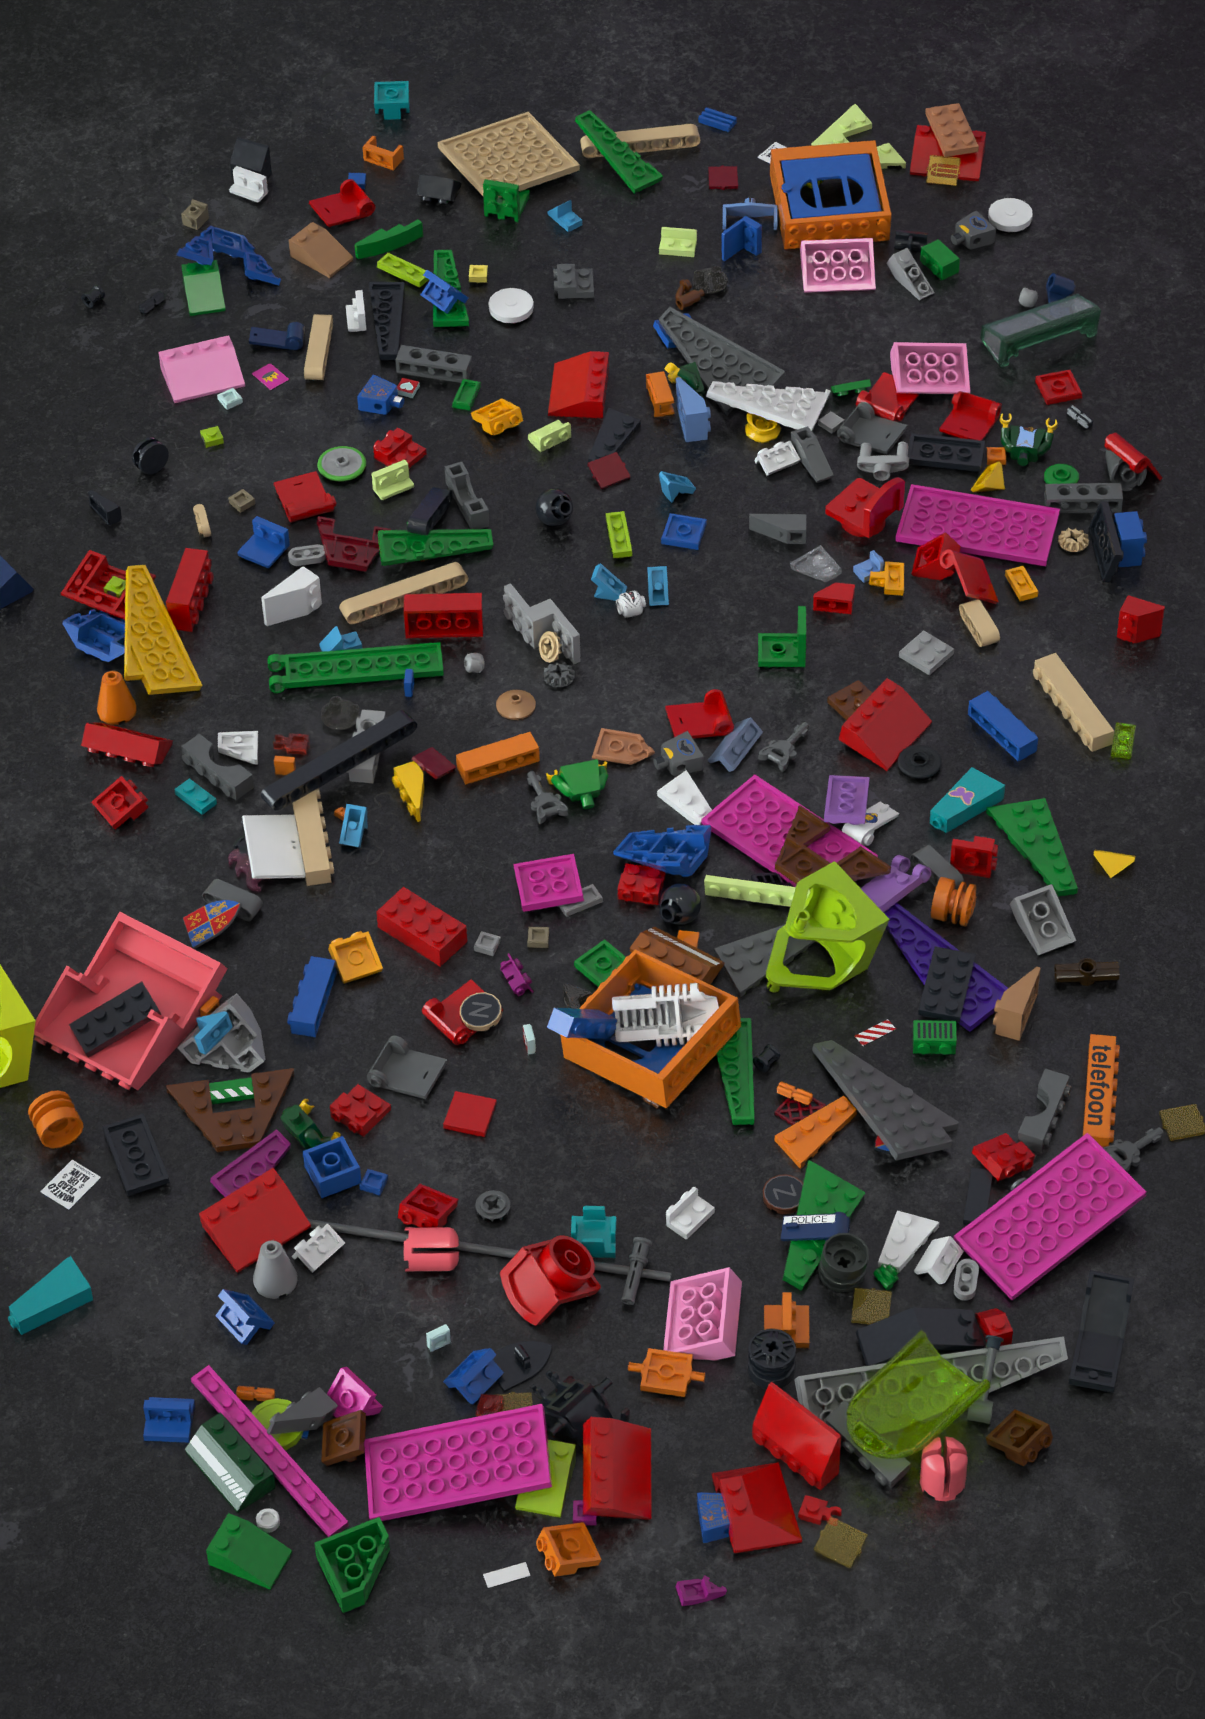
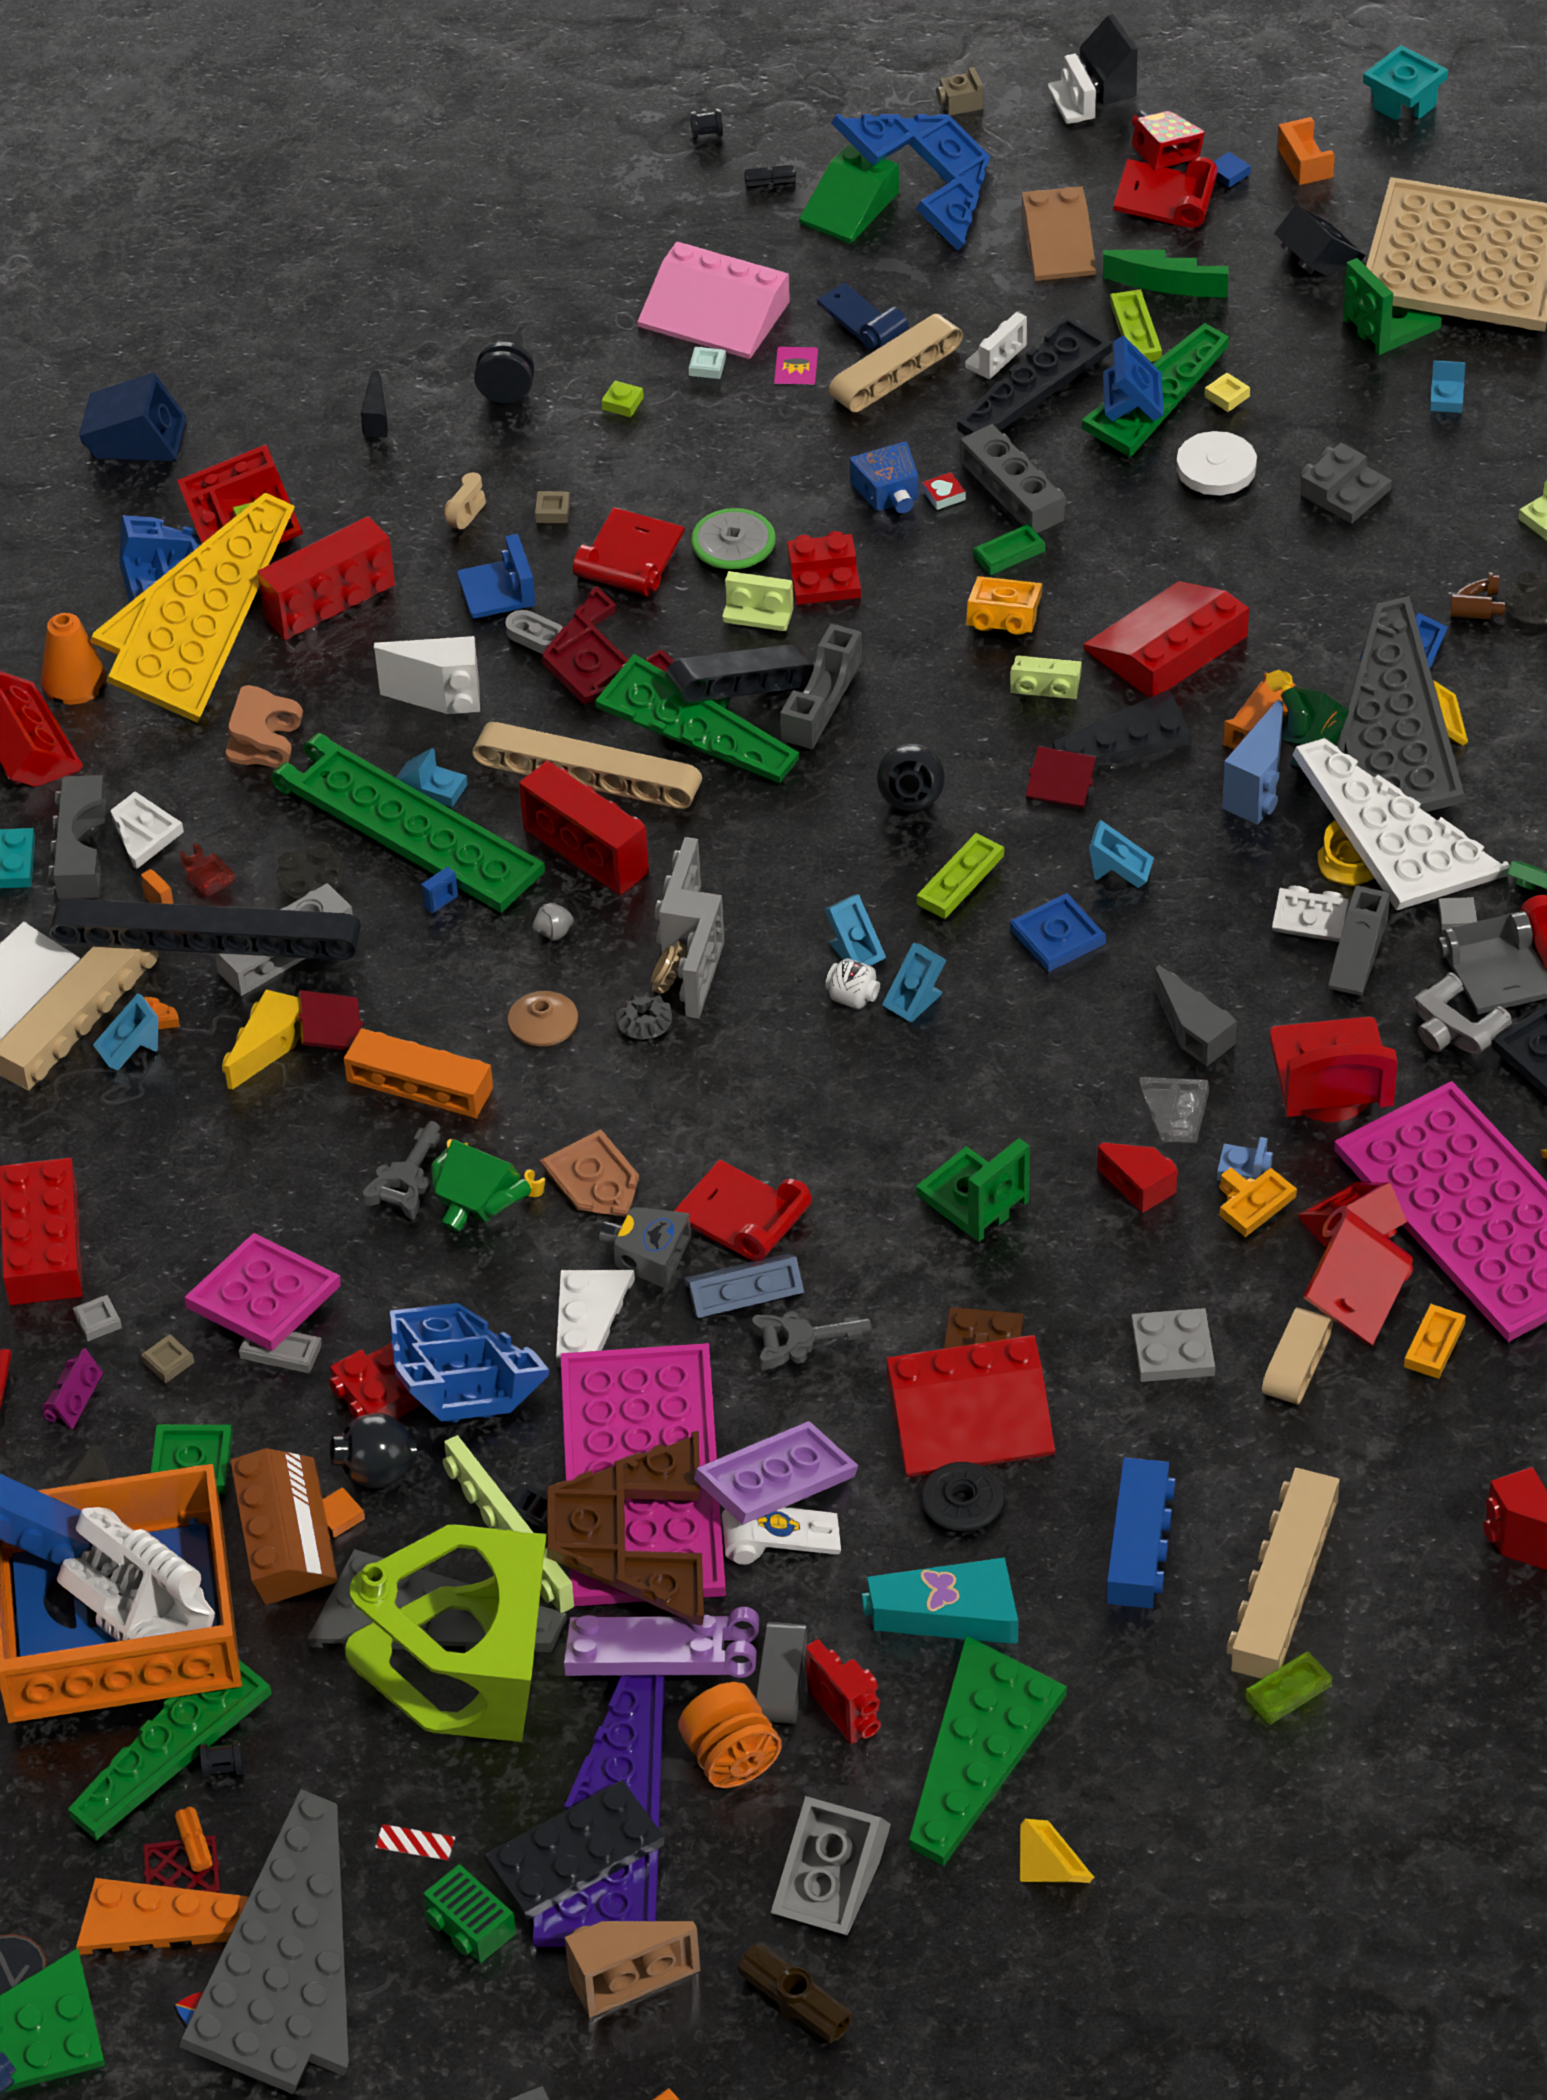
camera: 45 degrees right, 0 degrees up
none -> nougat piece [225,685,303,768]
none -> red torso [1132,111,1205,170]

